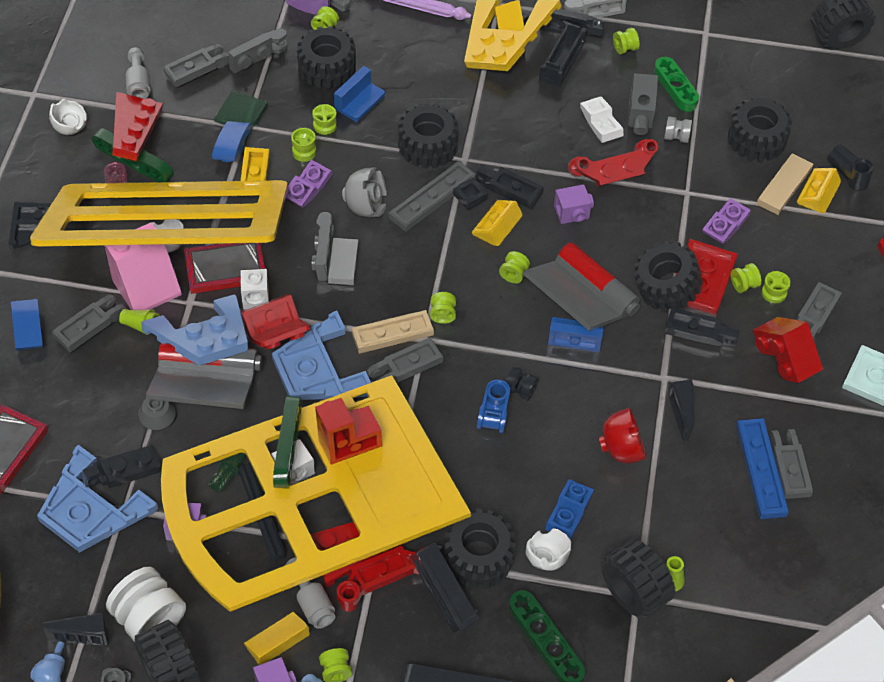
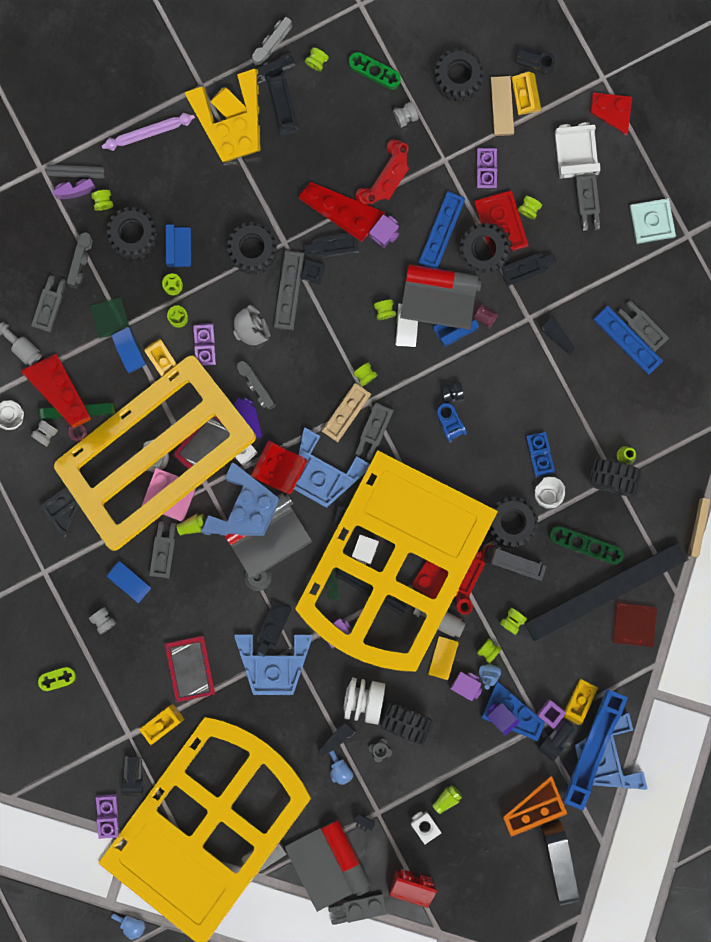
camera: 40 degrees left, 30 degrees up
dark green beam [273,396,302,489] -> none
red brick [315,398,382,465] -> none
light grey tile [328,238,358,285] -> none
yellow slope [472,200,522,246] -> none
white slope [580,97,623,143] -> none
red cylinder [599,408,646,464] -> none
dark grey torso [628,73,658,135] -> none
red brick [753,317,823,383] -> none
lime wheel [762,271,790,303] -> none
none -> light grey wheel [31,420,58,447]
none -> dark purple slope [233,397,263,440]
none -> red wing [299,182,385,242]
none -> white slope [395,304,418,347]
none -> blue tile [419,191,466,269]
none -> clear pink bush [473,305,499,329]
none -> lime wheel [500,608,527,635]
none -> white panel [555,123,600,179]

